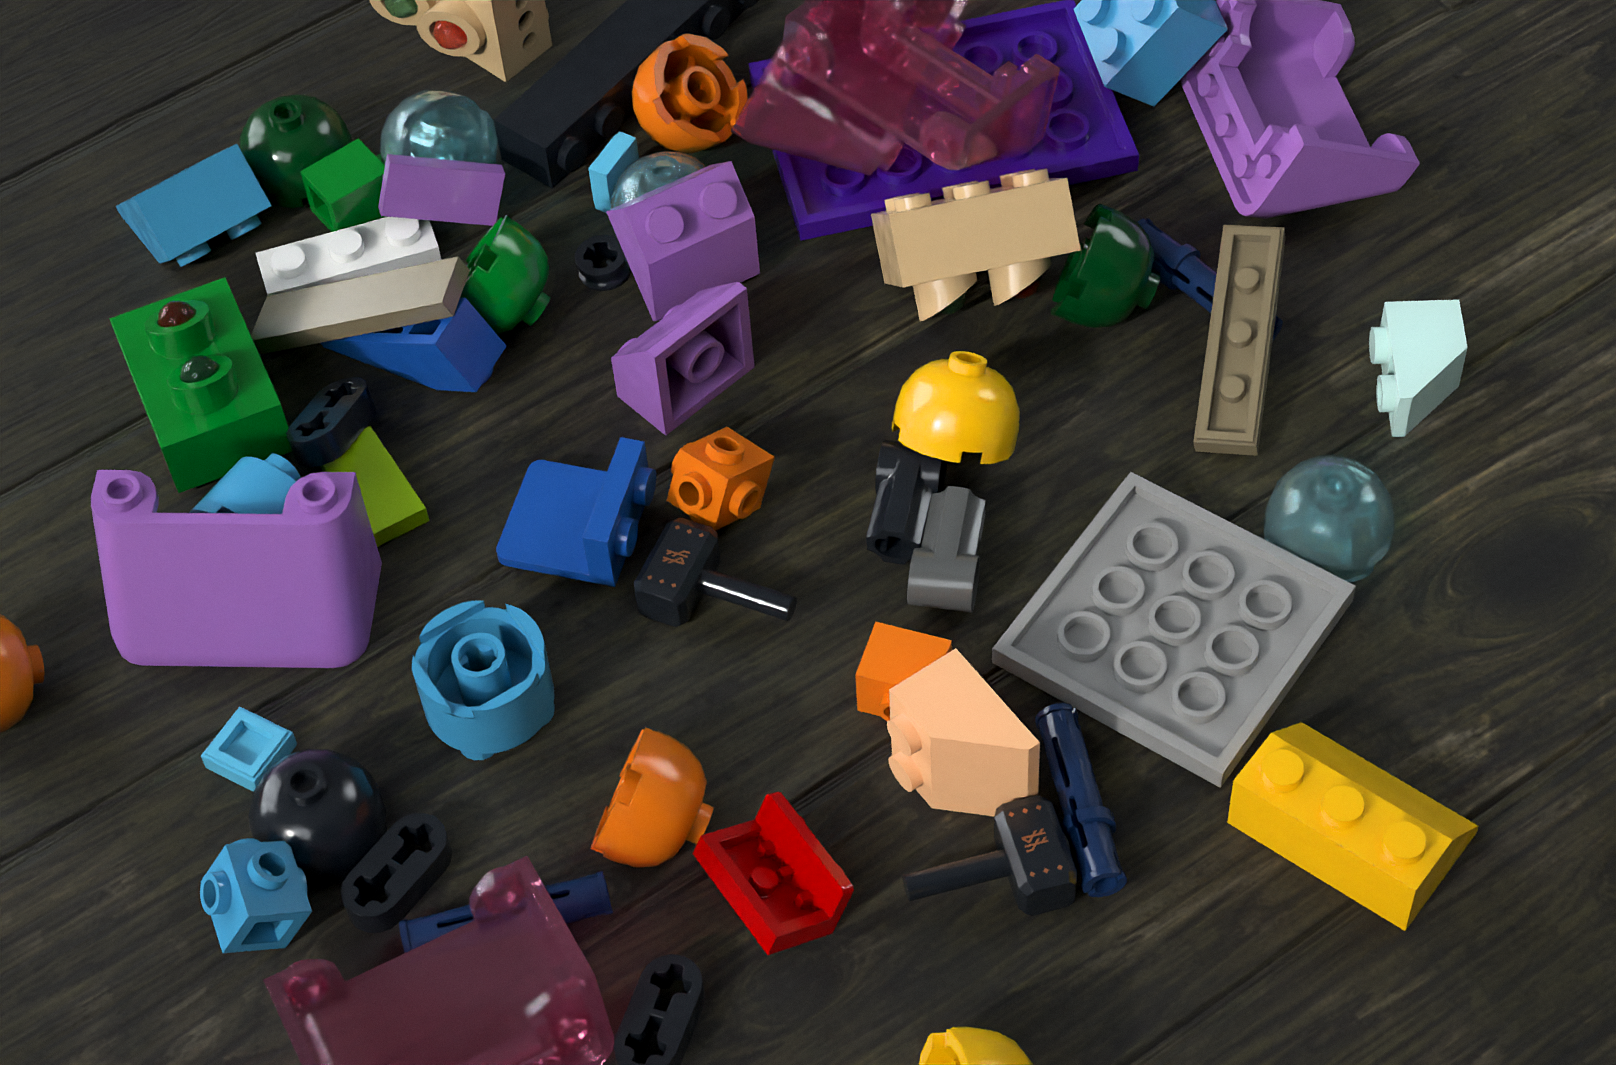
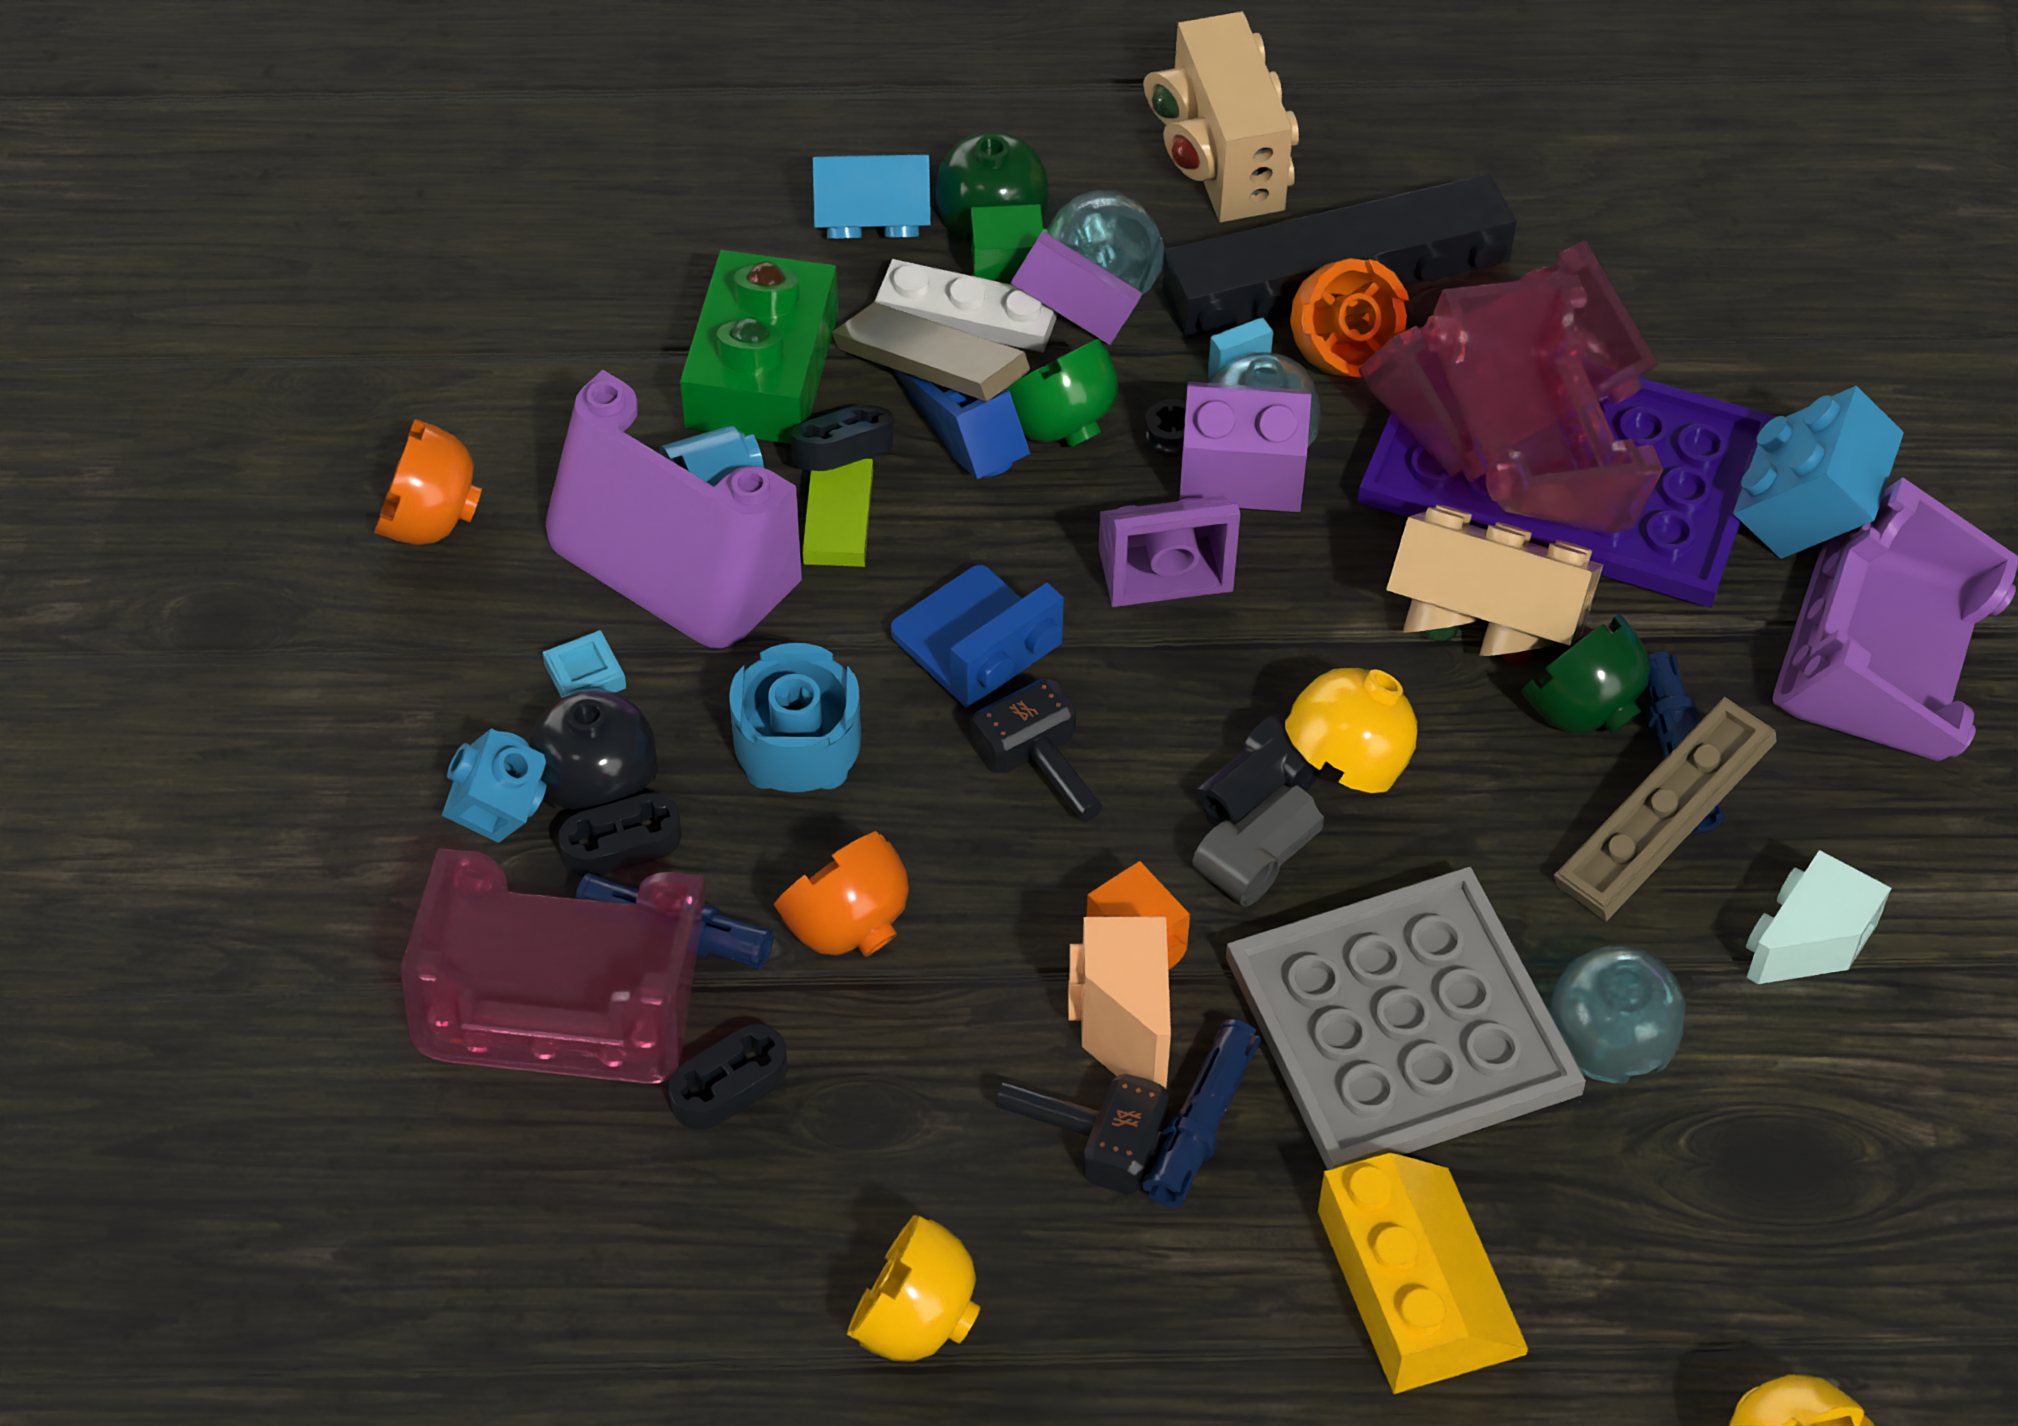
camera: 30 degrees right, 0 degrees up
orange brick [666,427,775,531] -> none
red bracket [693,791,854,955] -> none

